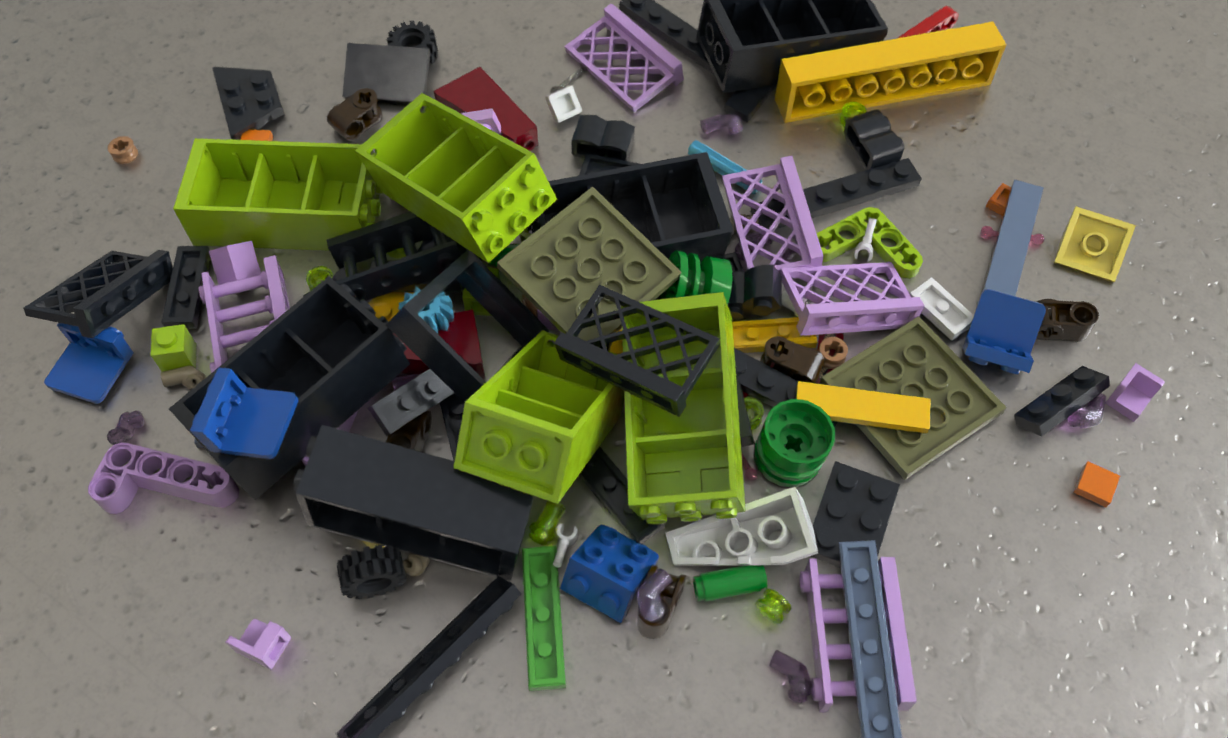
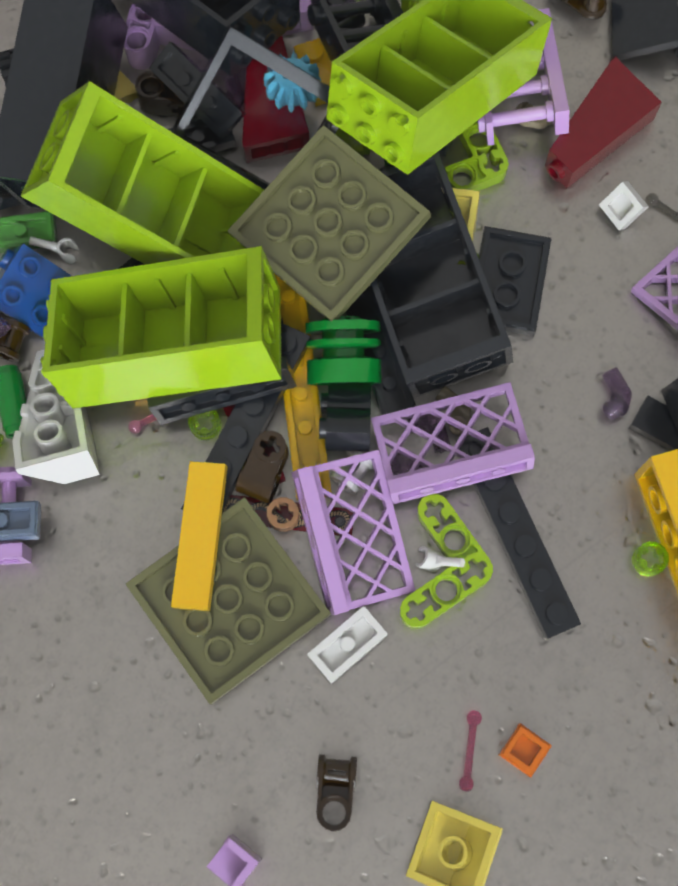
camera: 90 degrees right, 15 degrees up
clear neon green pin [528,500,566,545] -> none
black fence [554,284,720,417] -> none
black brick [571,115,635,161] -> none
medium azure axle [688,140,763,194] -> none
green wheel [754,399,835,487] -> none
black plate [810,461,900,568] -> none
black brick [843,109,904,170] -> none
blue bracket [963,289,1046,374] -> none
sand blue tile [983,179,1044,296] -> none
black plate [1014,366,1110,437] -> none
clear purple arm [1068,393,1106,429] -> none
orange tile [1073,461,1120,508] -> none

